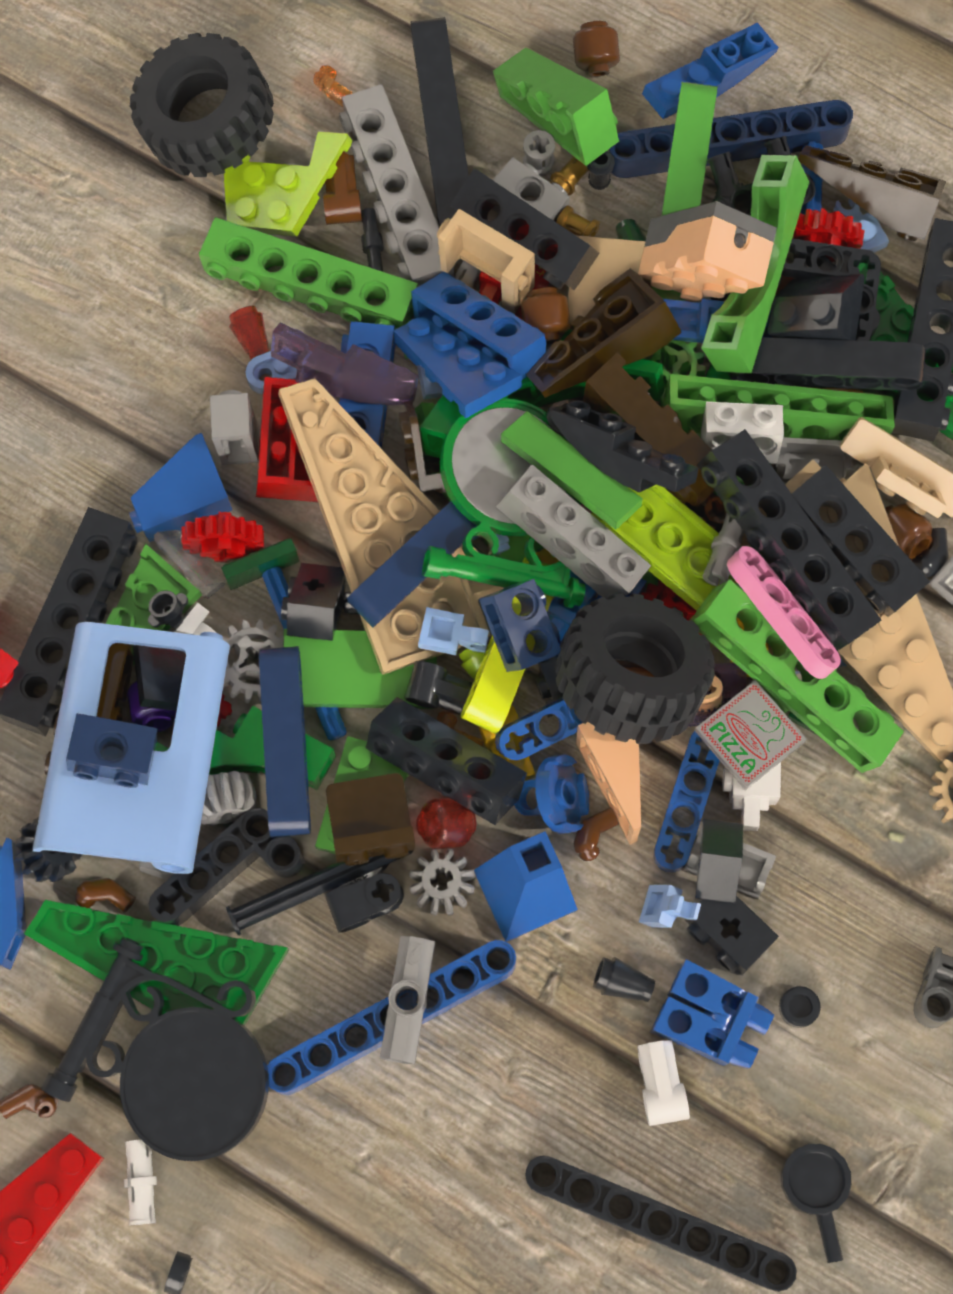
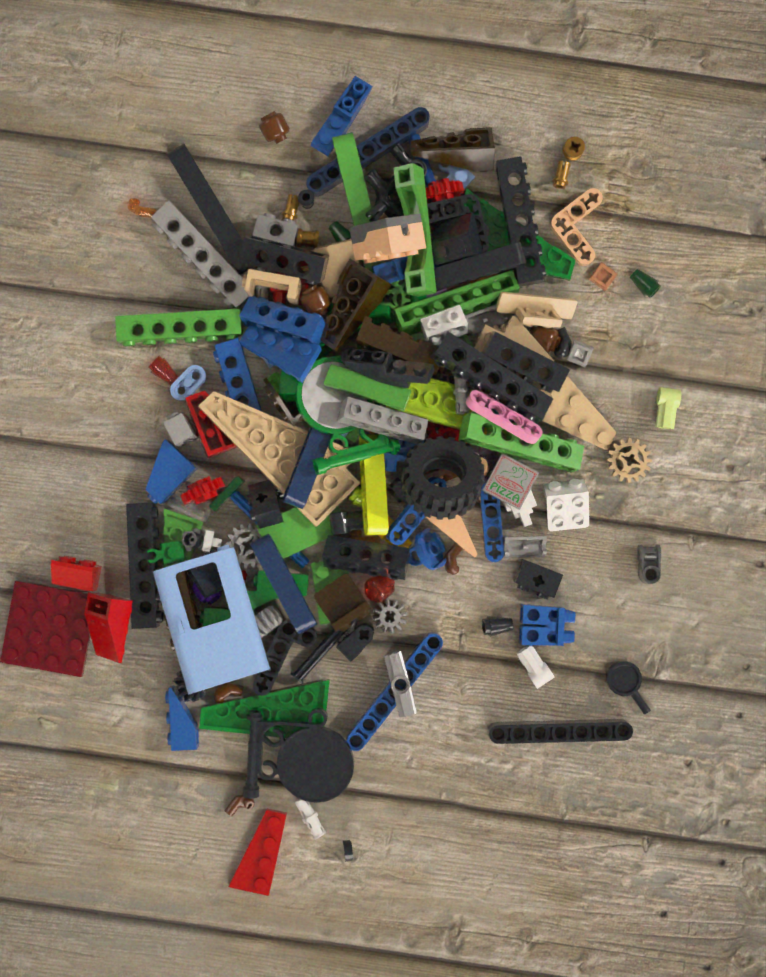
camera: 30 degrees left, 15 degrees up
dark blue brick [66,713,157,788] -> none
black tyre [130,33,274,177] -> none
lime wing [224,132,352,237] -> none
clear purple slope [271,322,419,405] -> none
reddish brown piece [323,151,362,225] -> none
black bar [361,208,384,272] -> none
light blue plate [418,607,489,655] -> none
blue slope [474,831,578,942] -> none
dark blue brick [479,579,561,672] -> none
bright green wedge [493,47,619,166] -> none
light grey bush [523,130,555,176] -> none
light blue plate [639,885,701,928] -> none
slope [695,819,744,904] -> none
black tile [779,986,821,1028] -> none
none -> green plate [146,541,185,564]
none -> white bracket [543,479,589,531]

